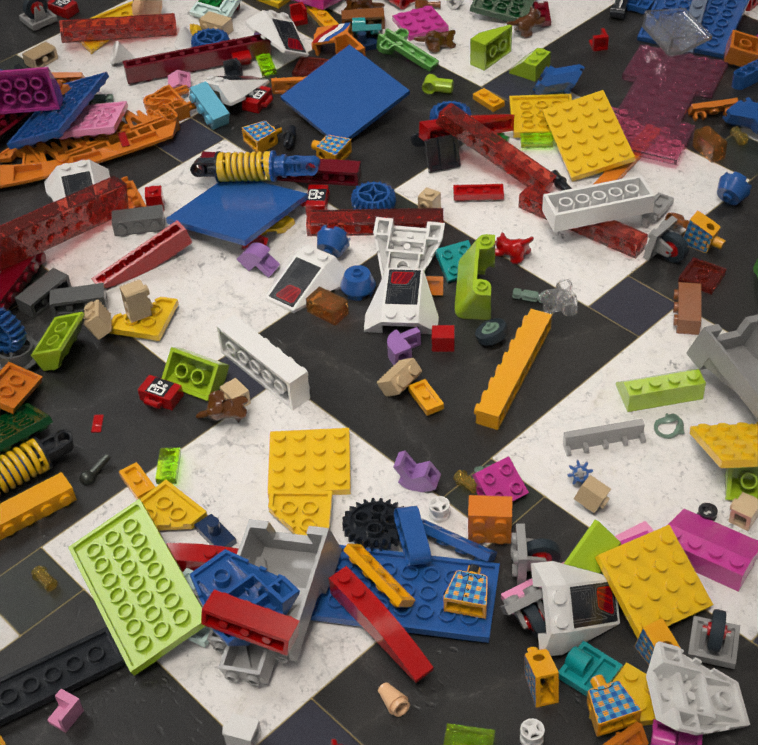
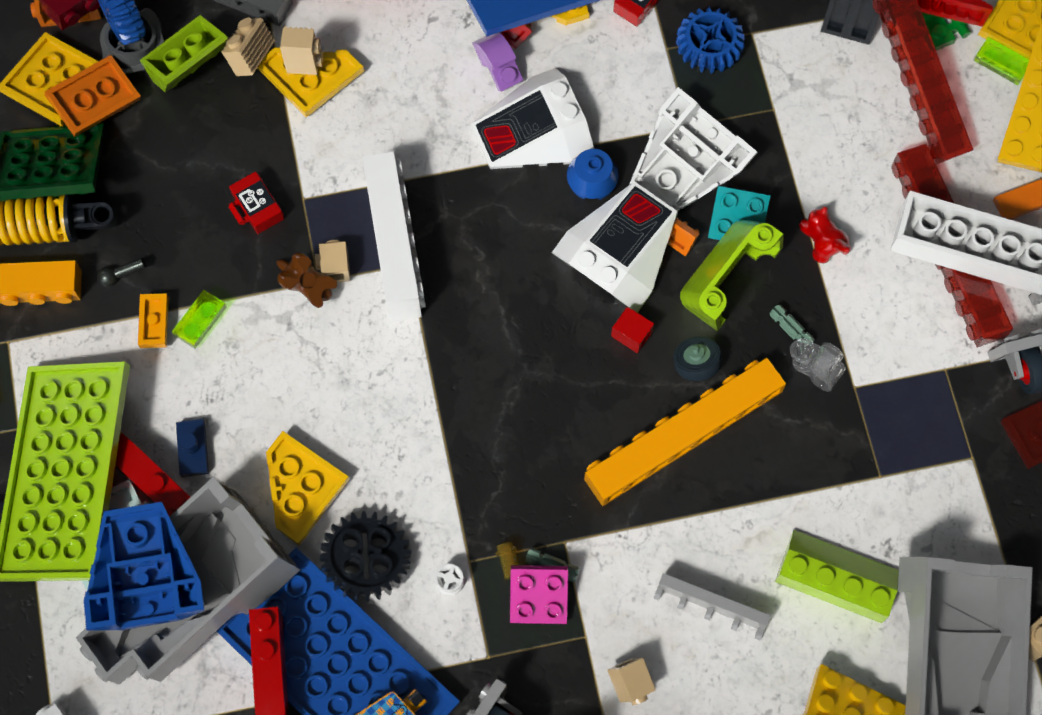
camera: 30 degrees right, 25 degrees up
red piece [91,414,104,433] -> none
yellow plate [140,480,208,531] -> none
lime slope [161,347,230,401] -> none
red brick [201,589,300,656] -> none
yellow plate [268,428,351,498] -> none
clear red brick [306,208,444,236] -> none
clear orange brick [306,286,349,326] -> none
blue cone [317,225,350,258] -> none
light orange plate [343,543,416,608] -> none
tan brick [377,358,422,397] -> none
medium lavender brick [387,327,421,365] -> none
medium lavender brick [393,451,441,492] -> none
blue beam [394,506,431,566] -> none
light orange plate [408,379,444,416] -> none
tan brick [418,187,441,217] -> none
blue plate [422,518,497,562] -> none
red plate [453,184,504,201] -> none
orange brick [468,495,512,544] -> none
black axle [549,170,572,191] -> none
blue gear [567,460,593,485] -> none
sand green piece [654,413,685,439] -> none
dark orange brick [673,282,701,335] -> none

